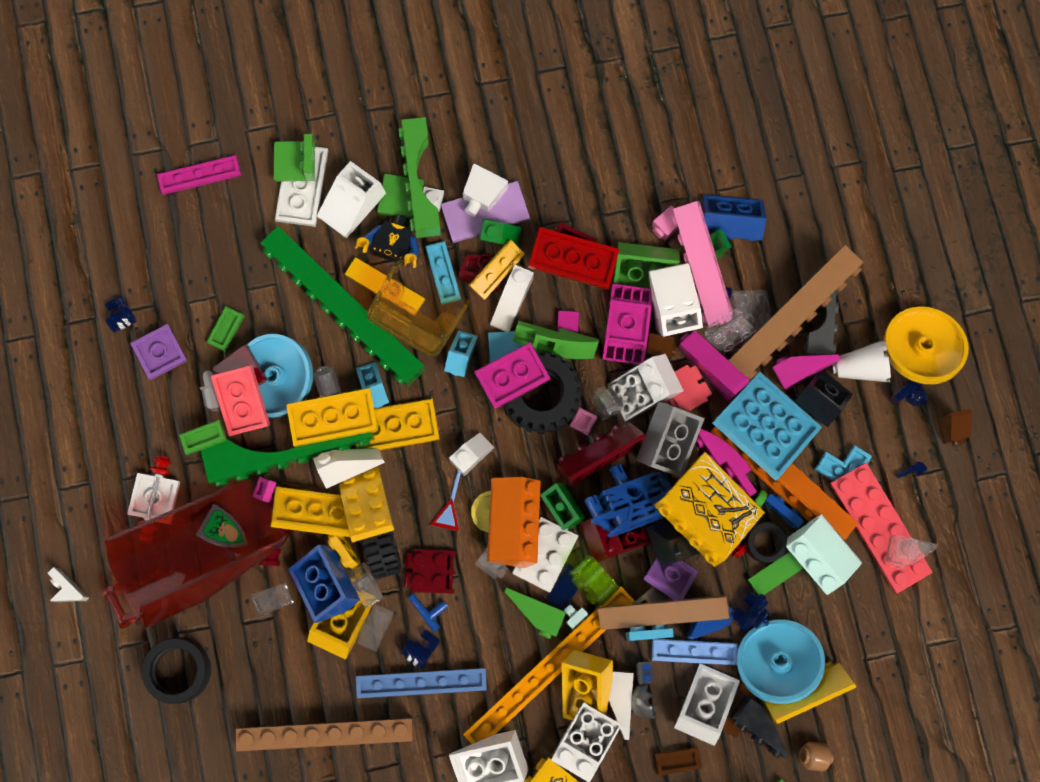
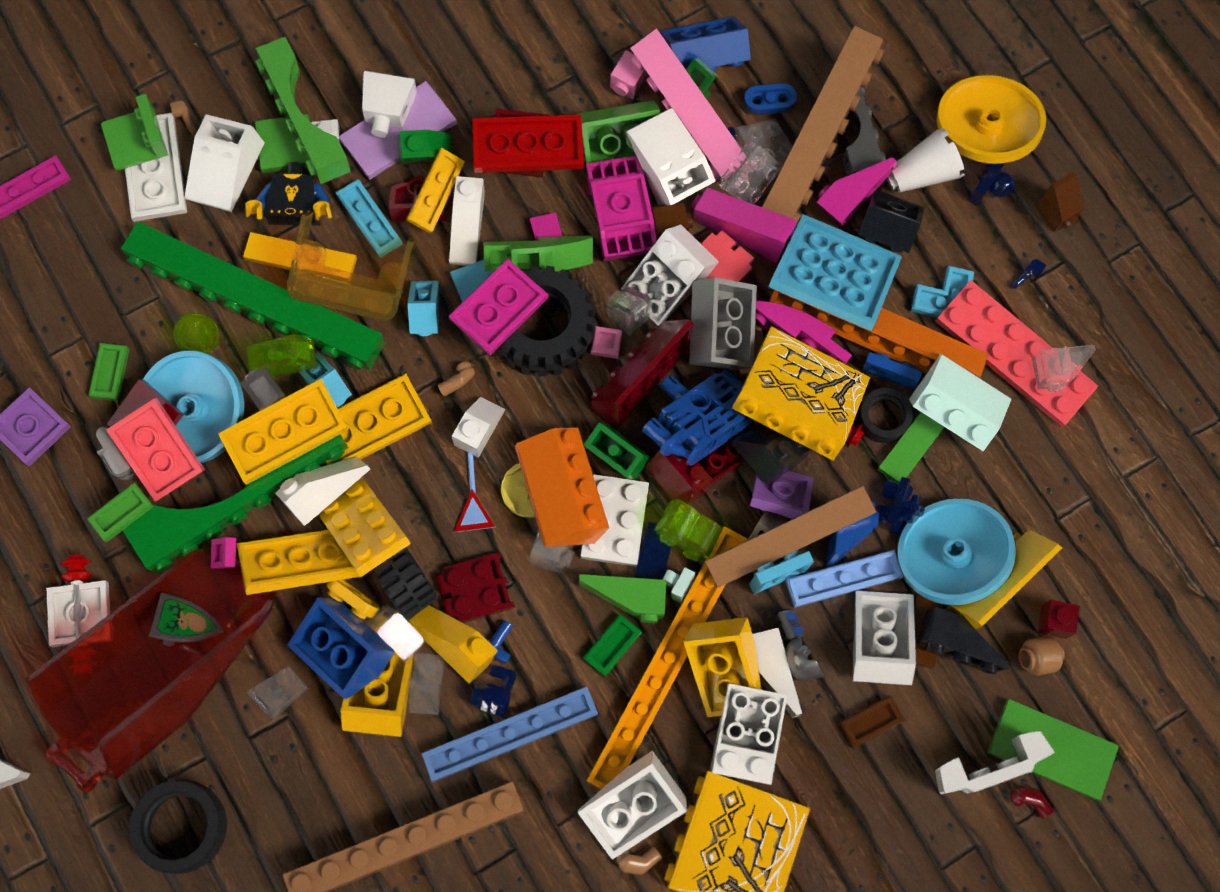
camera: 20 degrees left, 5 degrees down
dark red wheel [258,547,281,566] -> none
bright green tile [753,489,769,508] -> none
none -> medium nougat hand [170,101,197,136]
none -> clear neon green piece [173,313,220,354]
none -> clear neon green brick [247,334,316,379]
none -> yellow slope [407,605,498,683]
none -> medium nougat arm [438,361,475,396]
none -> green tile [583,614,642,677]
none -> blue plate [743,84,797,114]
none -> dark red brick [1038,599,1080,639]

